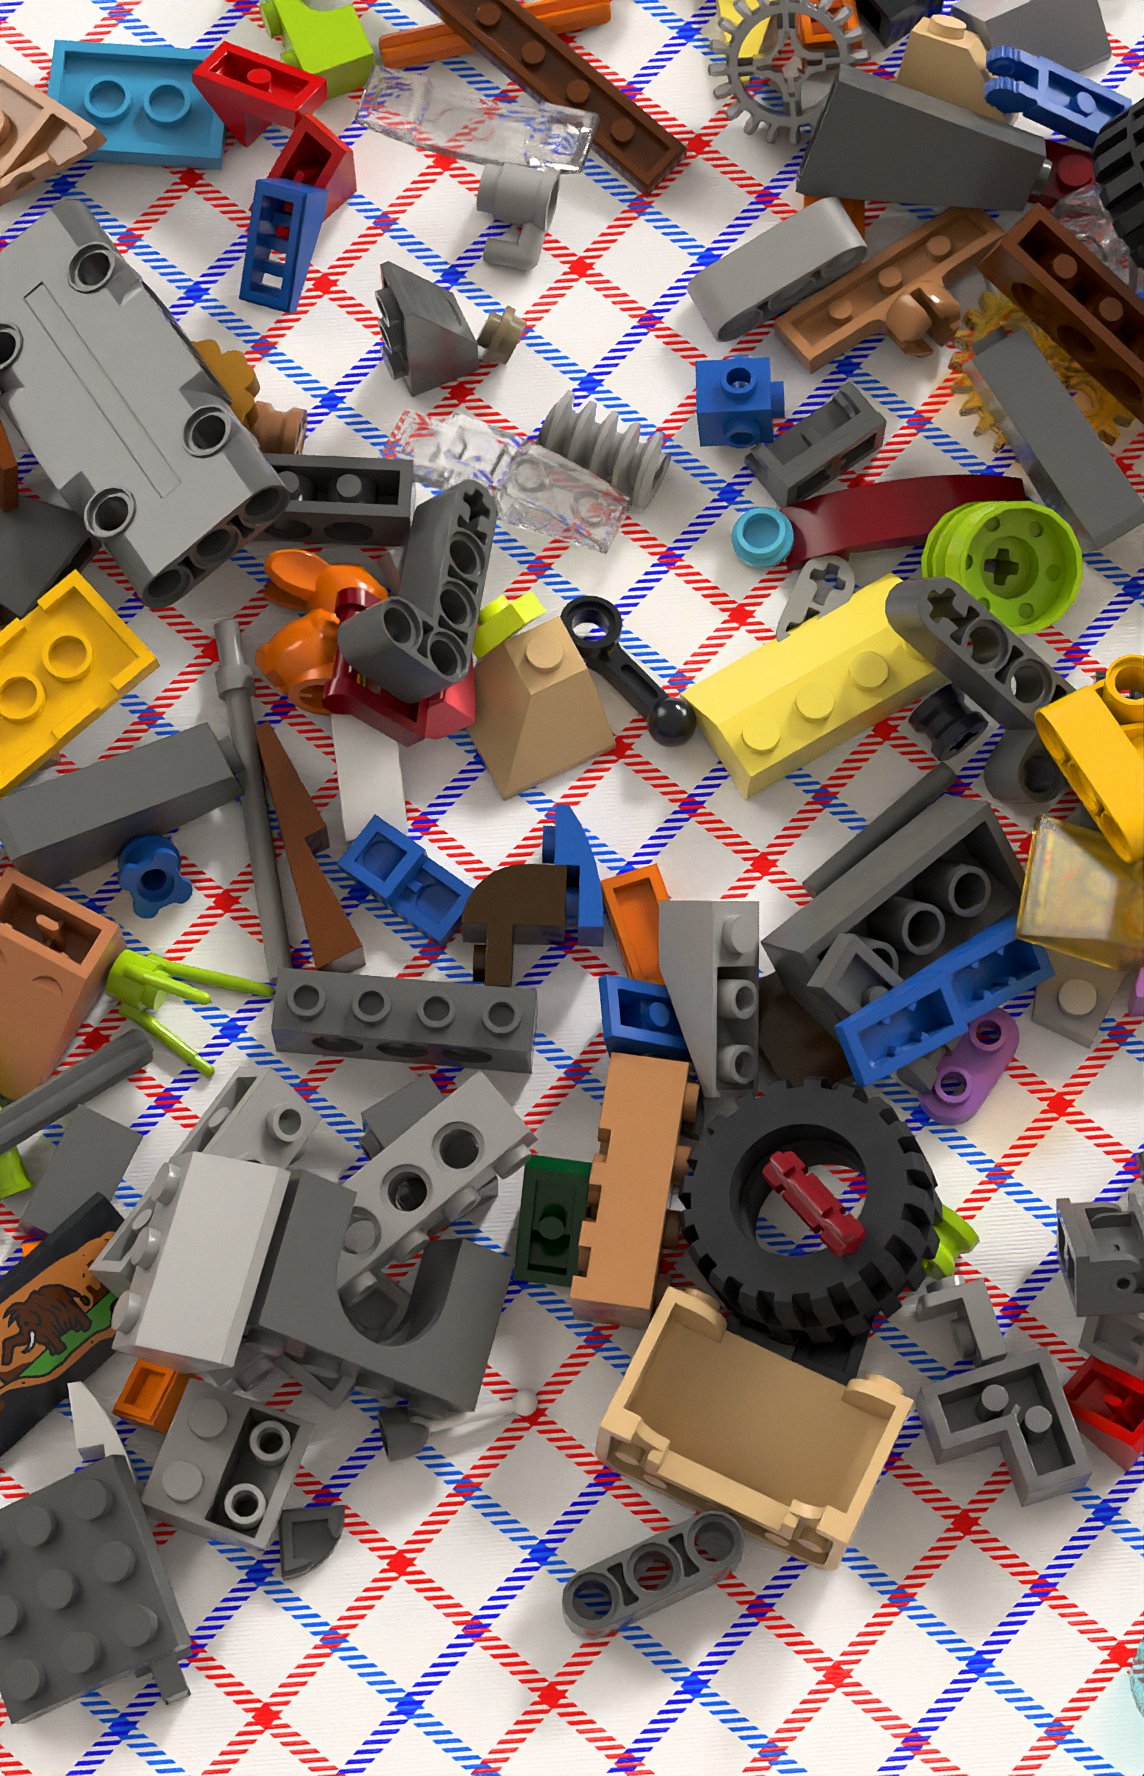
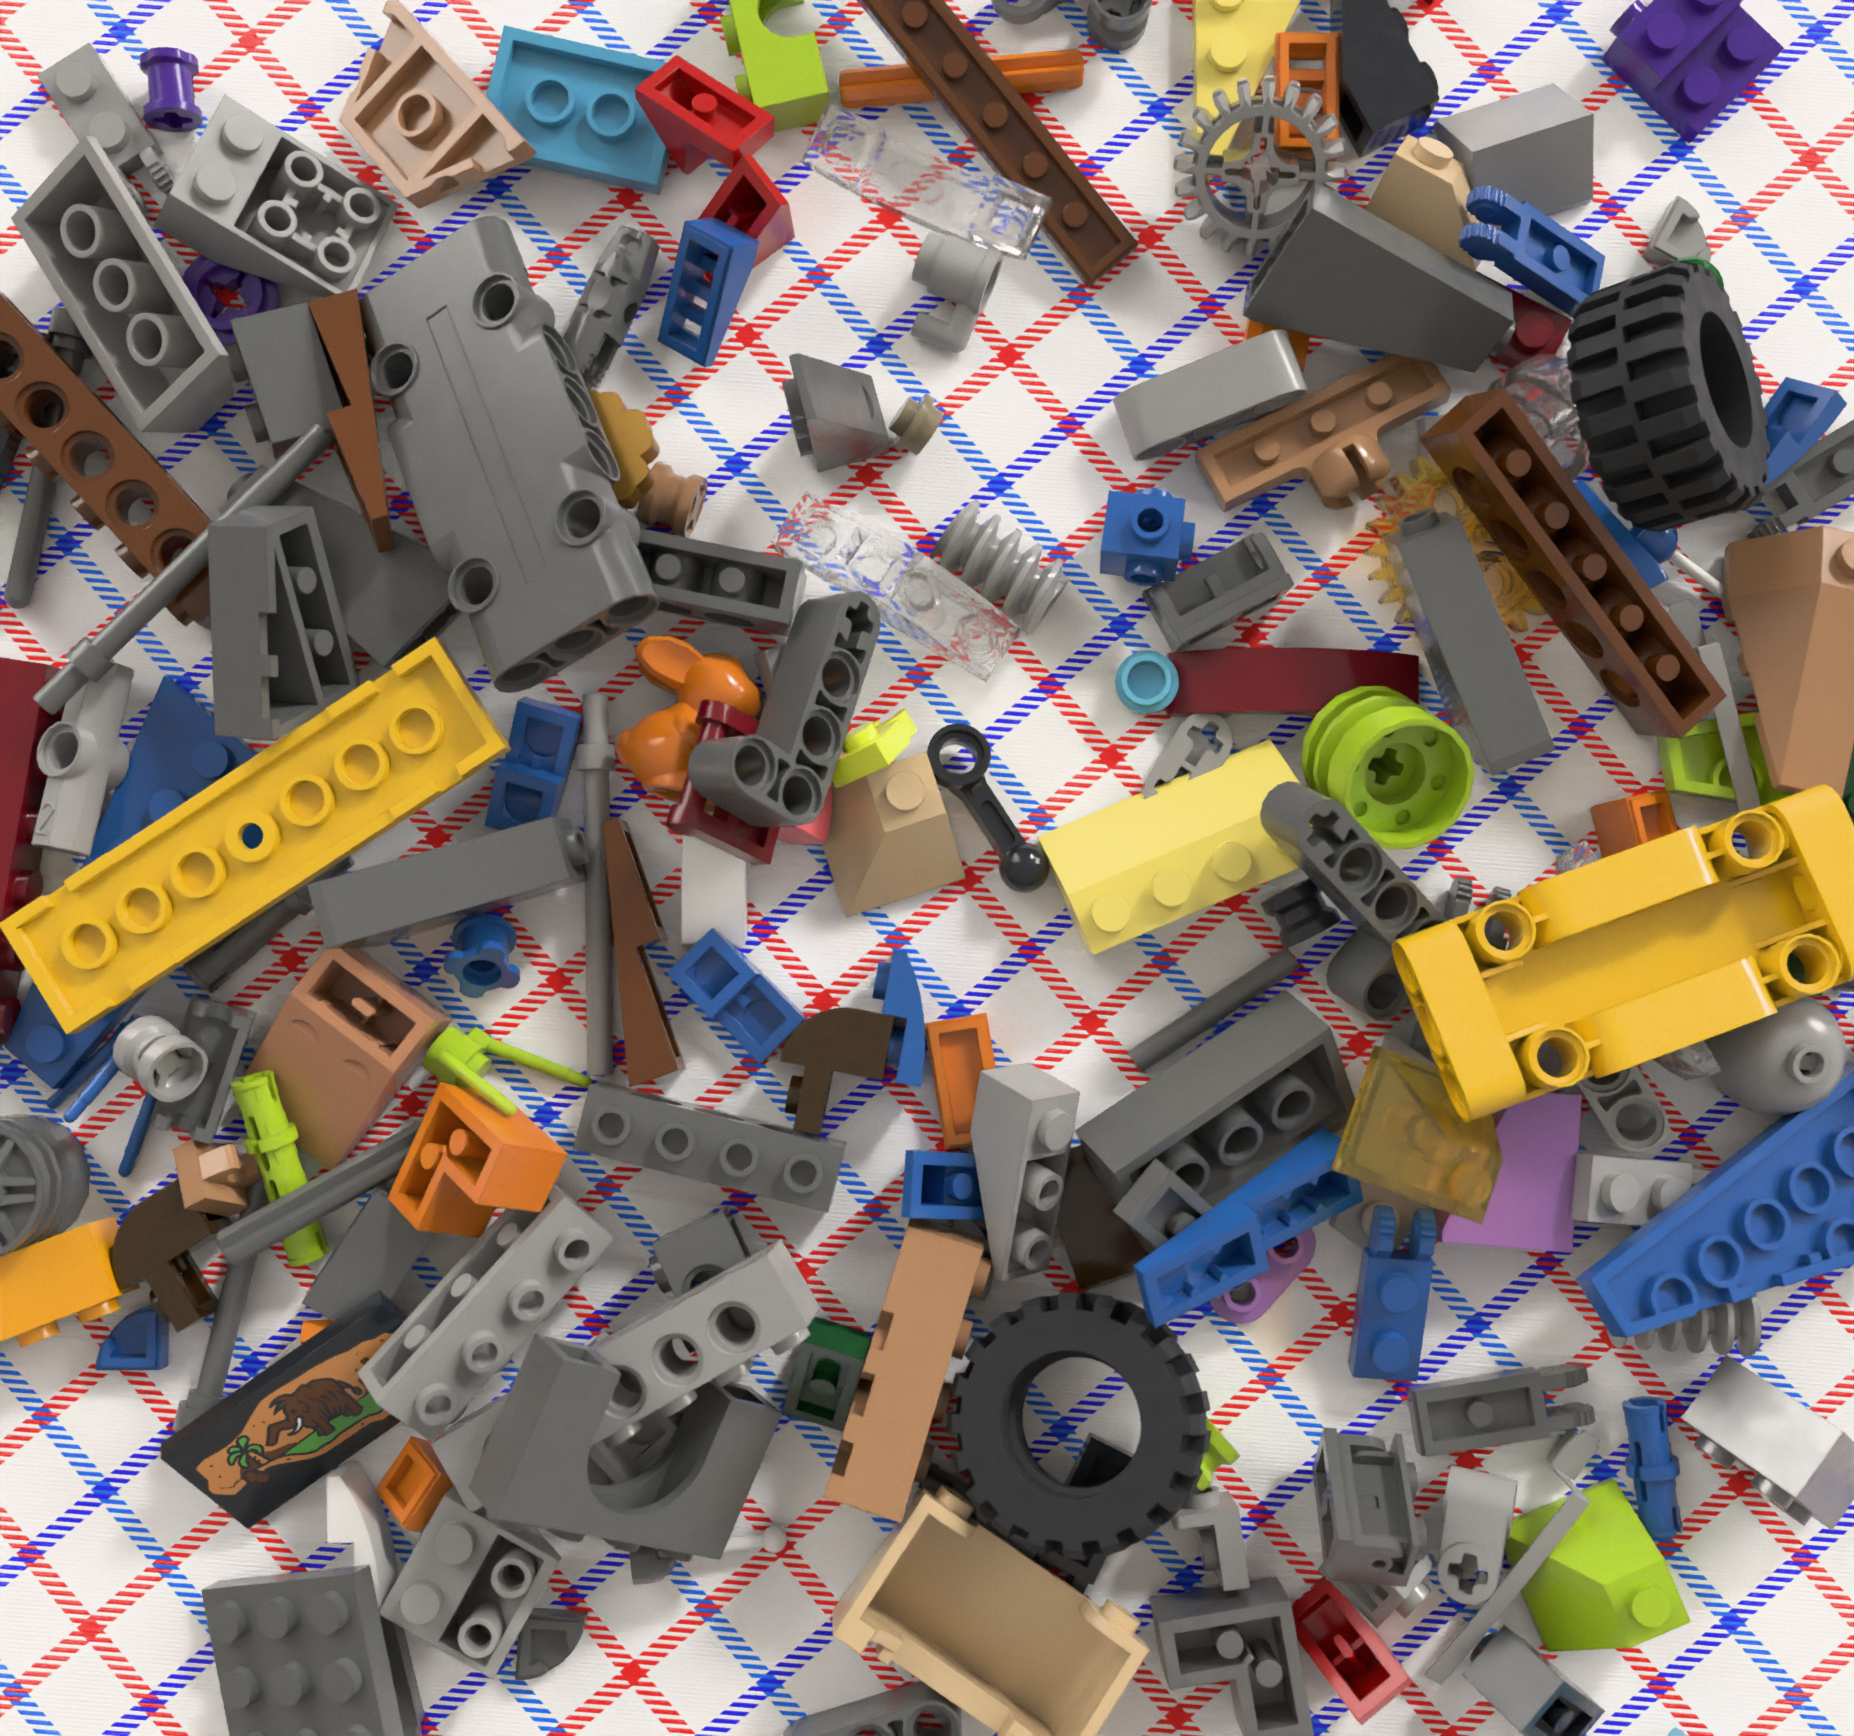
camera: 10 degrees right, 15 degrees up
light grey slope [111,1151,291,1374] -> none
dark red axle [763,1151,866,1257] -> none
none -> orange brick [387,1083,568,1238]
none -> blue slope [484,696,583,830]
none -> dark grey hinge [563,226,660,390]
none -> blue hinge [1348,1205,1437,1382]

